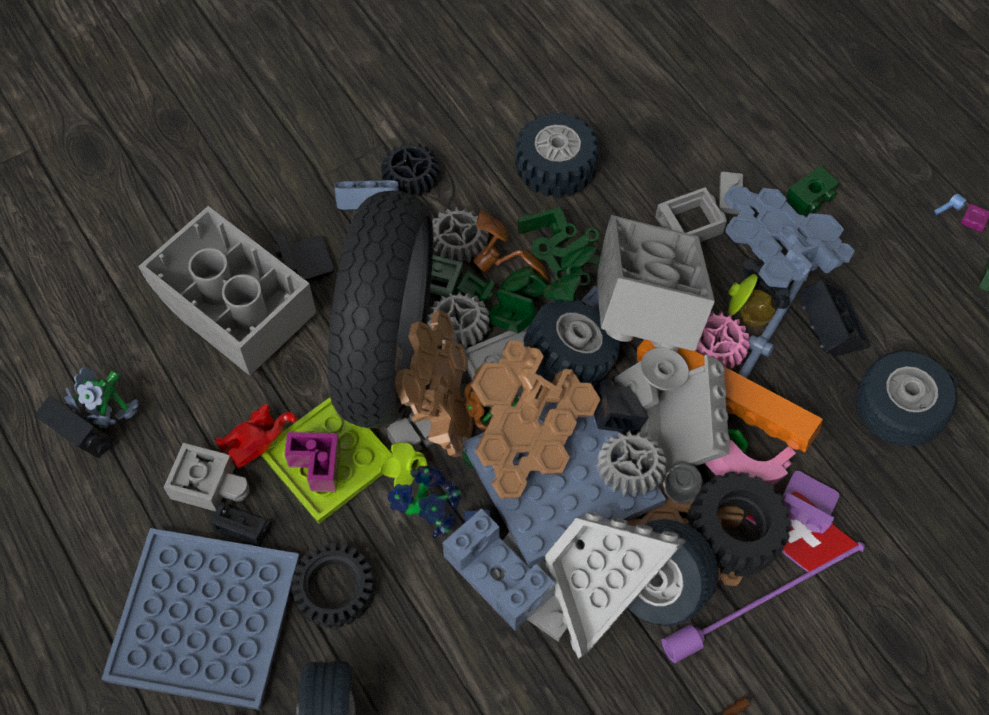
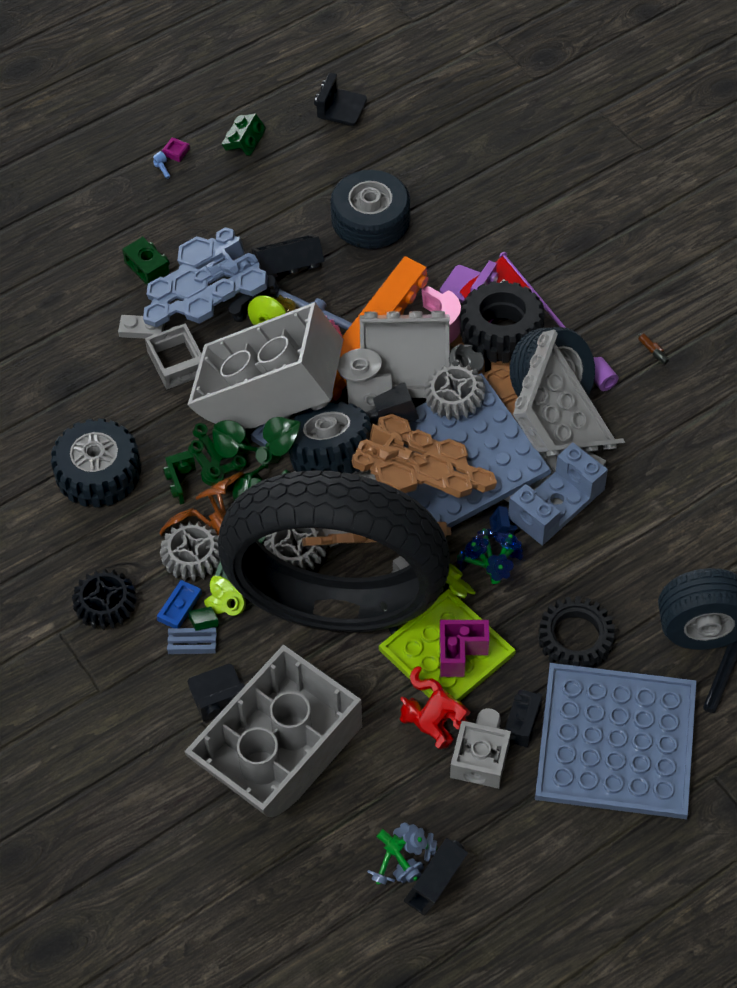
camera: 90 degrees left, 5 degrees down
sand blue beam [334,180,399,209] -> none

